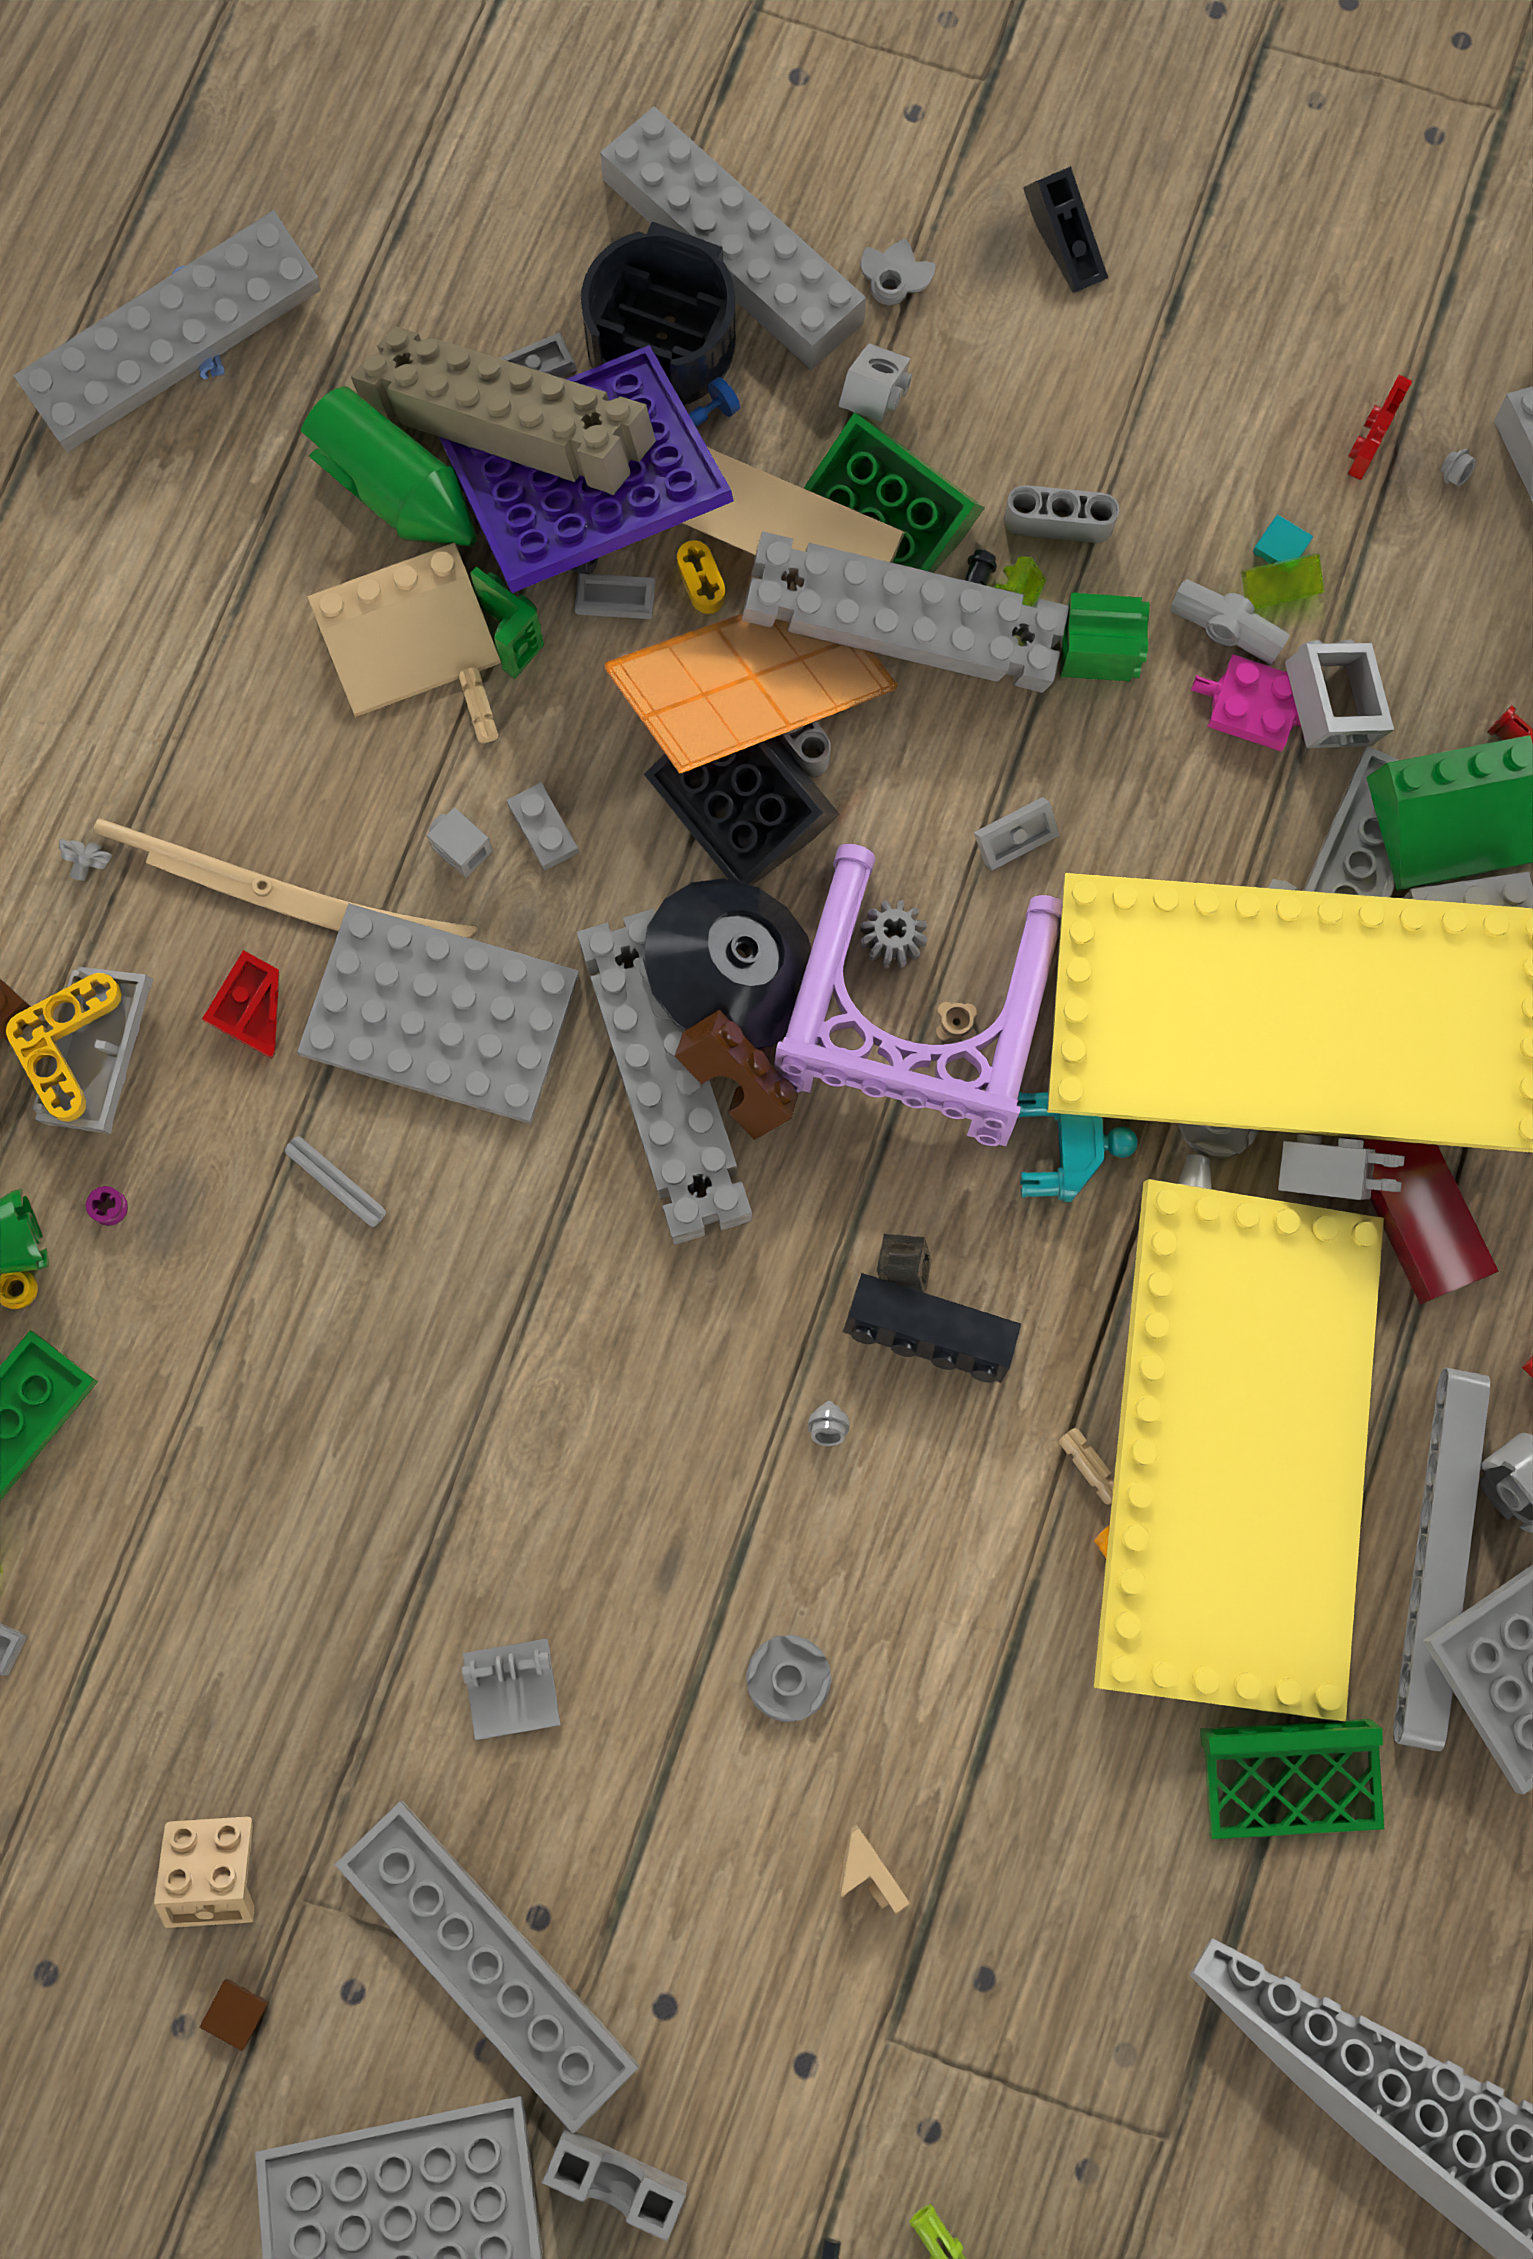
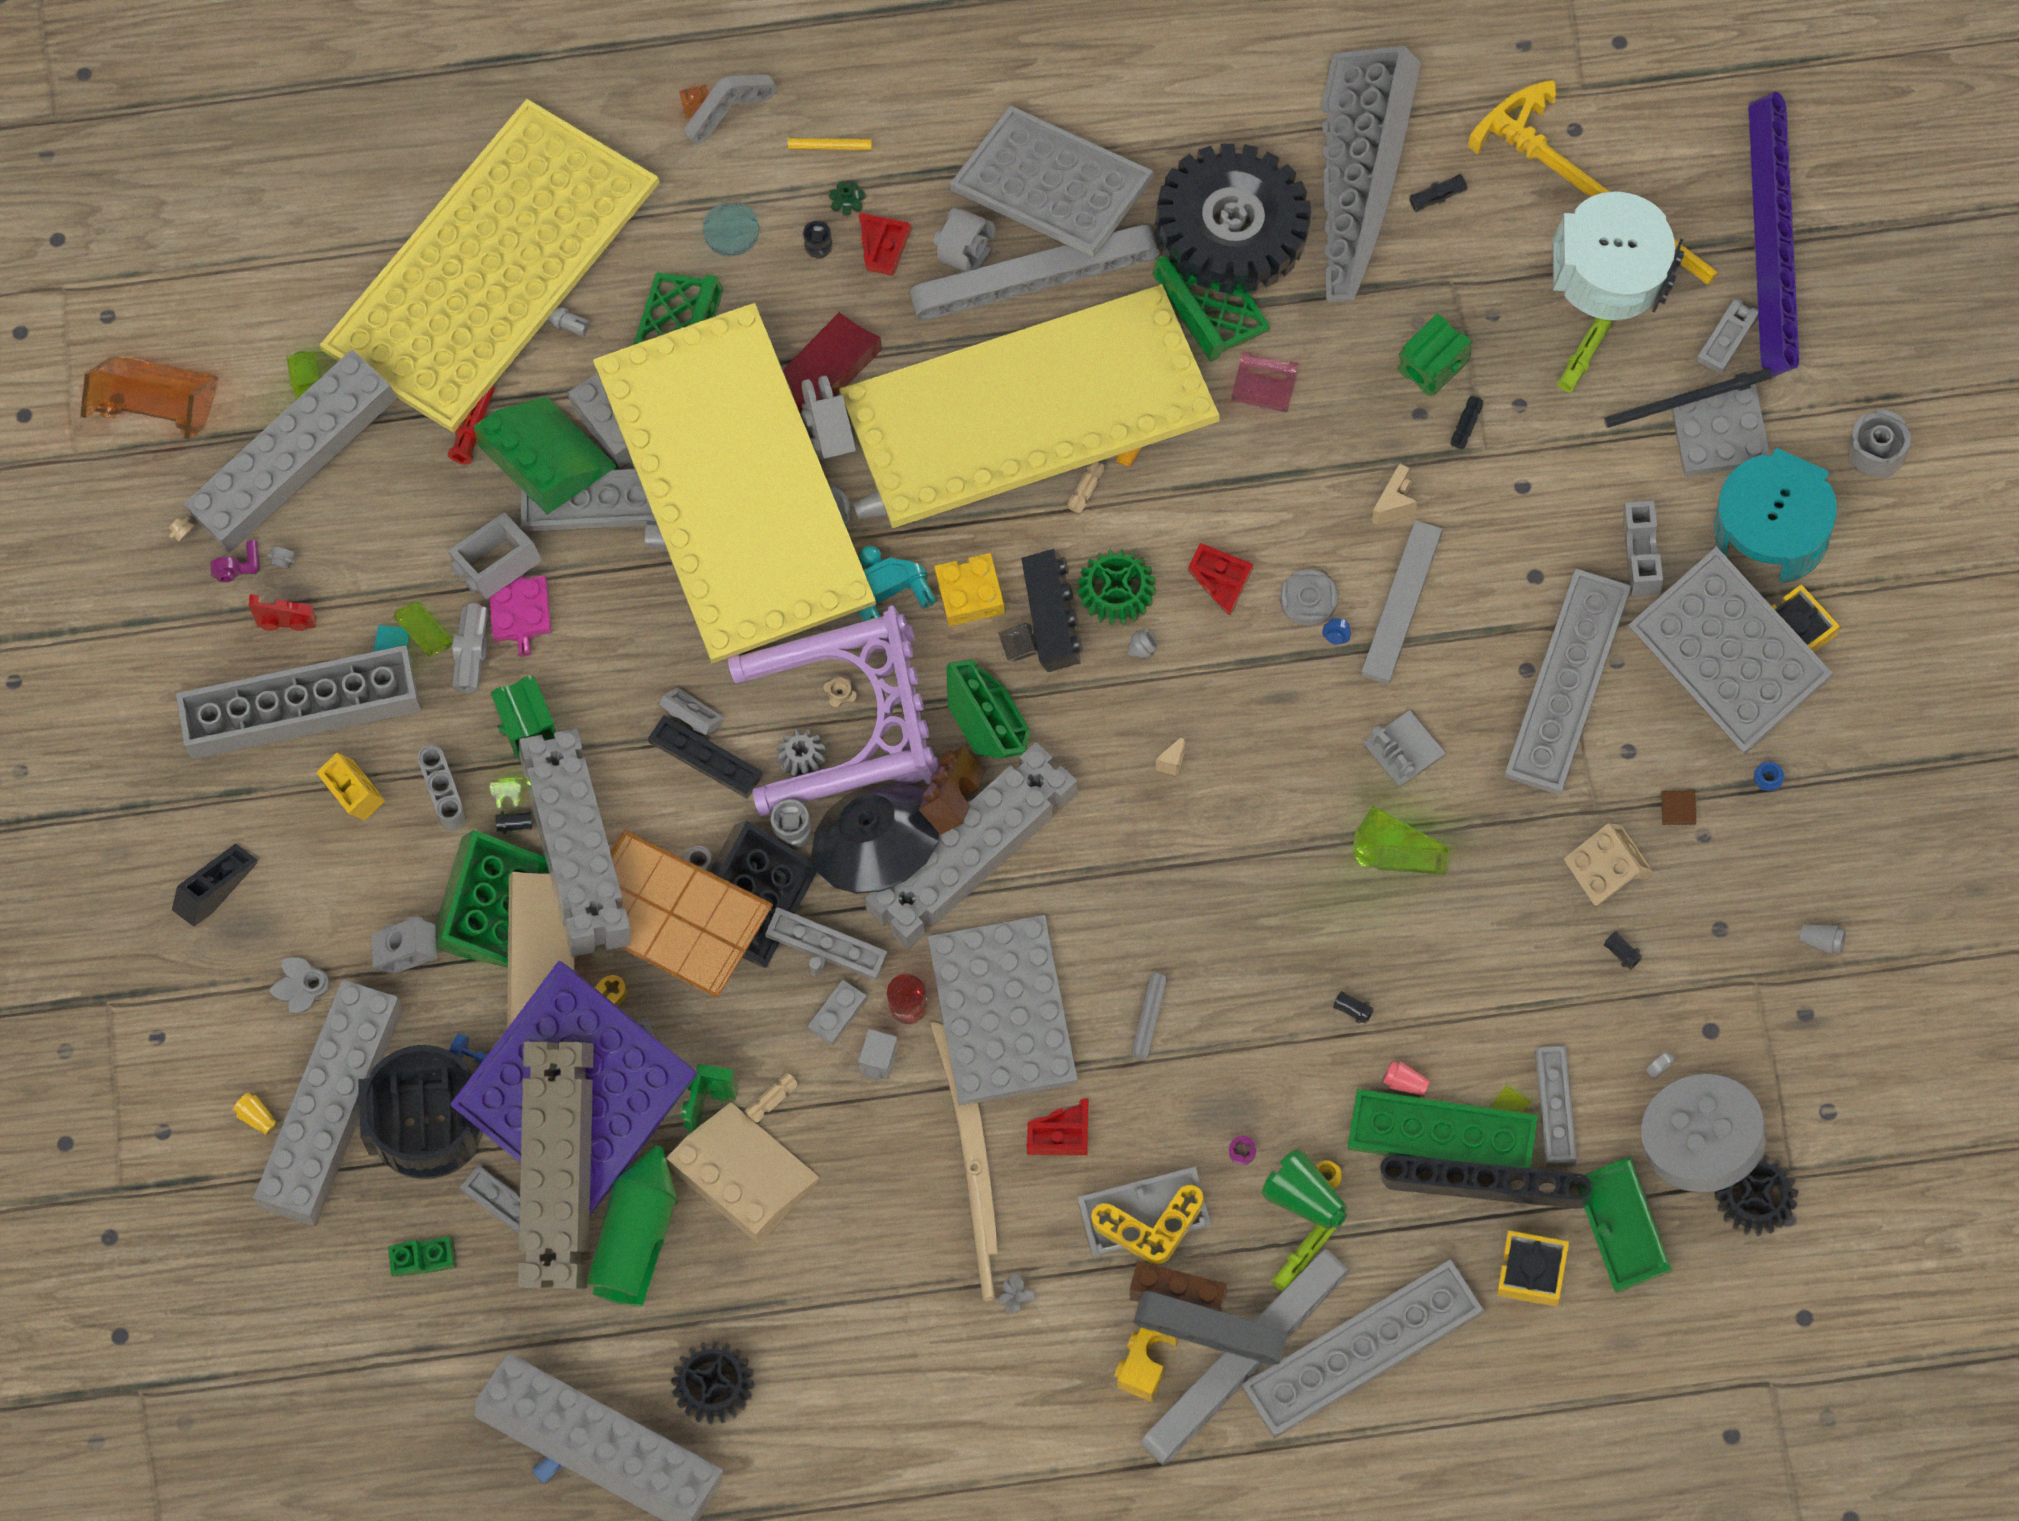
camera: 110 degrees left, 10 degrees down
none -> light grey brick [176,645,421,759]
none -> magenta plate [210,540,260,583]
none -> yellow cone [232,1092,278,1136]
none -> yellow brick [316,753,385,821]
none -> green slope [388,1236,457,1277]
none -> black plate [648,715,763,799]
none -> black gear [671,1341,755,1425]
none -> light grey plate [766,907,888,981]
none -> light grey wheel [770,800,812,850]
none -> clear red wheel [886,974,928,1024]
none -> yellow piece [934,553,1005,627]
none -> green wedge [946,659,1031,759]
none -> green gear [1078,548,1156,626]
none -> black wheel [1155,143,1311,294]
none -> tan slope [1156,738,1186,776]
none -> red wing [1188,543,1253,616]
none -> clear pink plate [1232,351,1299,412]
none -> blue plate [1322,618,1351,645]
none -> black pin [1333,991,1374,1024]
none -> clear neon green slope [1353,806,1451,875]
none -> light grey tile [1361,520,1443,684]
none -> coral cone [1383,1061,1430,1096]
none -> green piece [1397,313,1472,396]
none -> black pin [1409,174,1468,212]
none -> black axle [1451,396,1483,450]
none -> black pin [1603,931,1642,969]
none -> blue plate [1754,762,1784,791]

